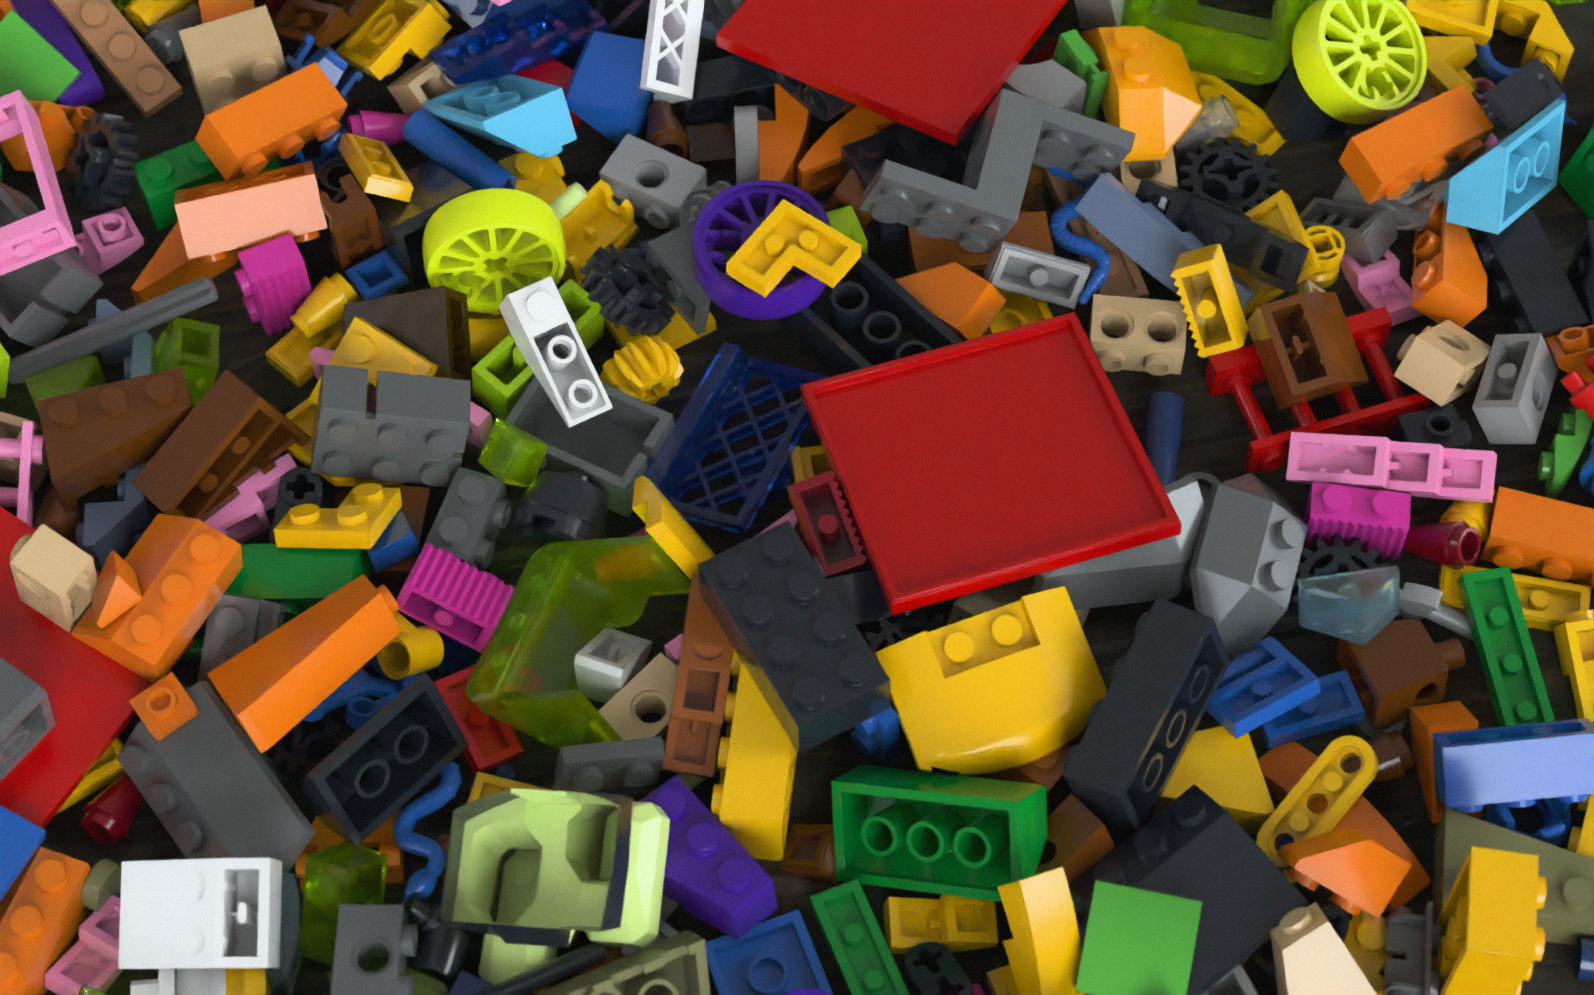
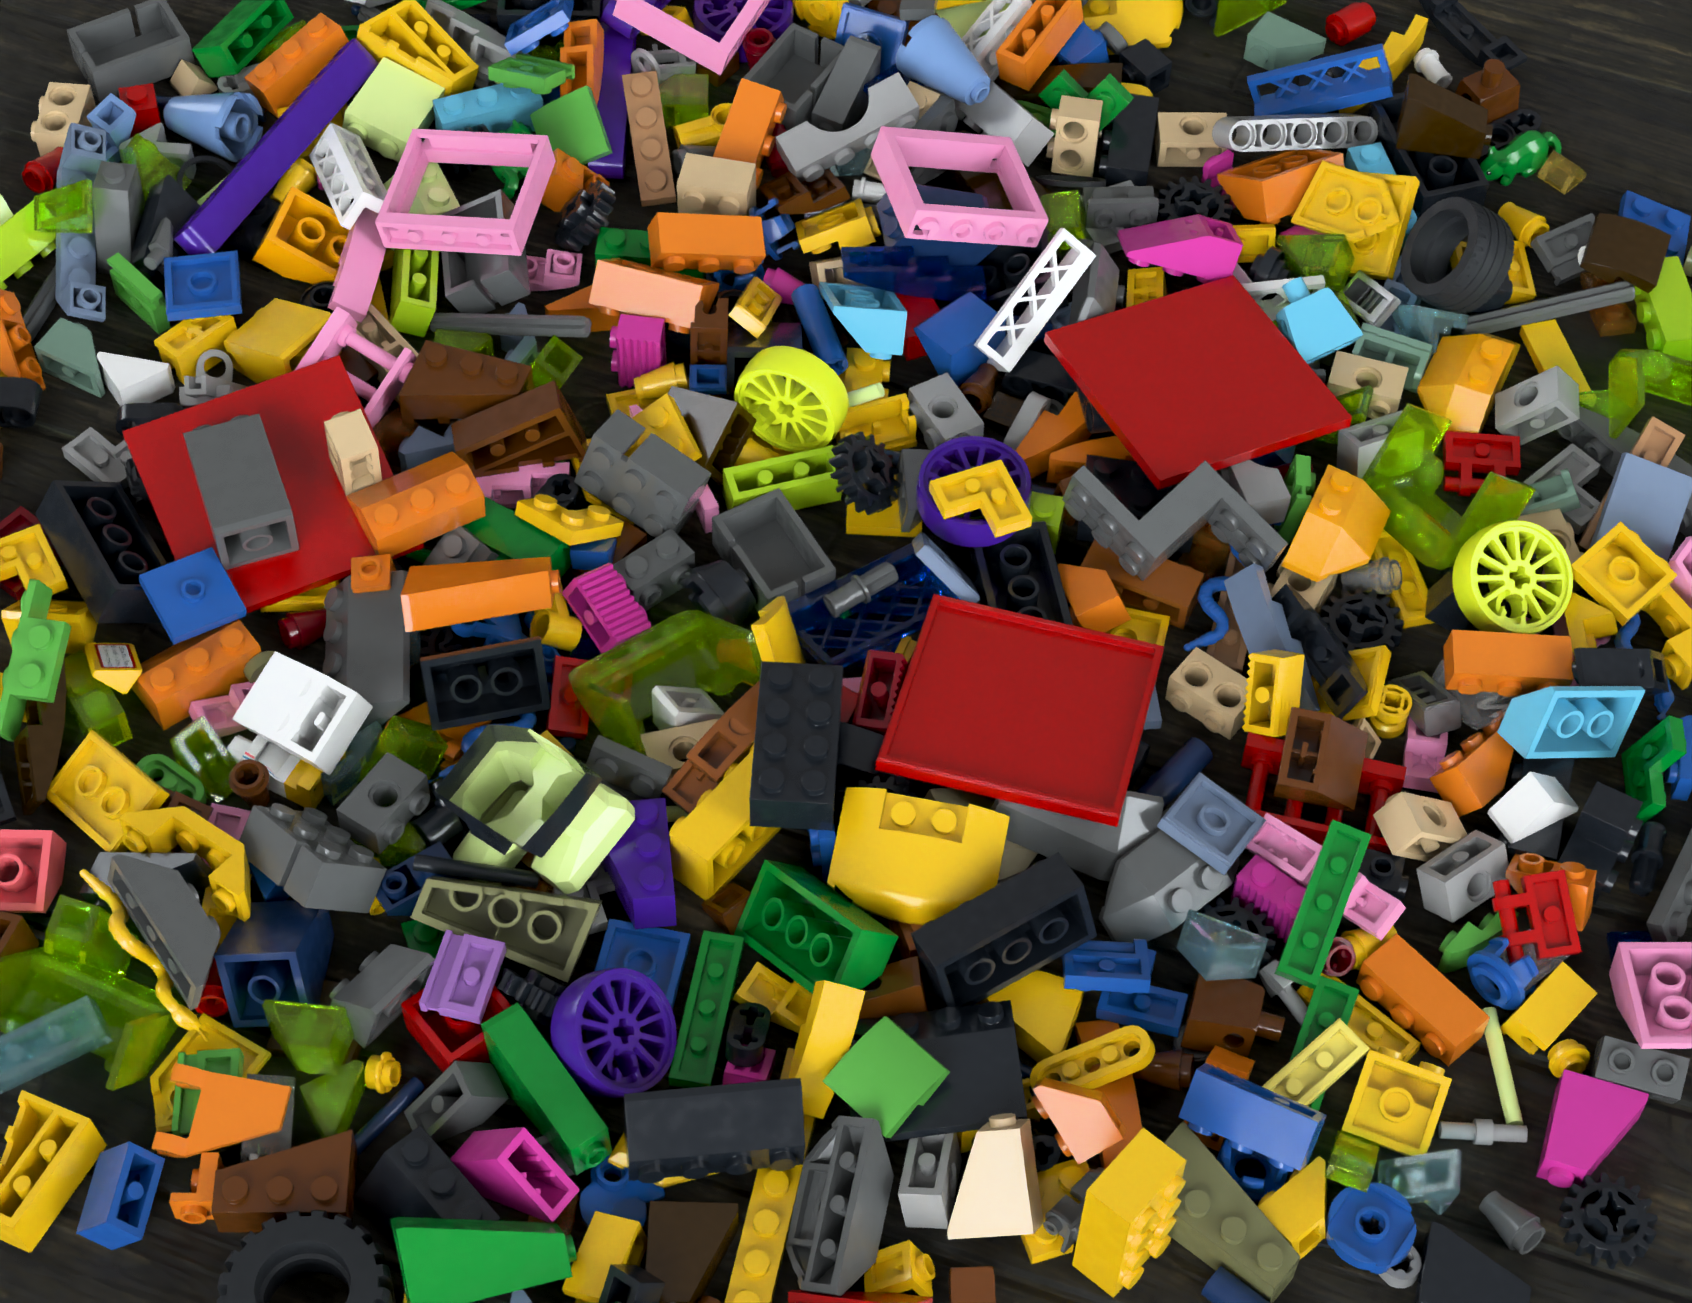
camera: 30 degrees right, 5 degrees down
orange slope [91,550,142,629] -> none
clear neon green slope [478,418,548,487] -> none
white slope [498,276,613,428] -> none
yellow gear [600,335,684,405] -> none
light grey slope [983,241,1091,309] -> none
none -> dark grey axle [823,562,899,618]
none -> sand blue tile [911,532,980,603]
none -> sand blue tile [1157,772,1266,875]
none -> light yellow tile [1262,1018,1370,1107]
none -> green plate [1274,819,1372,989]
none -> white slope [1487,771,1579,844]

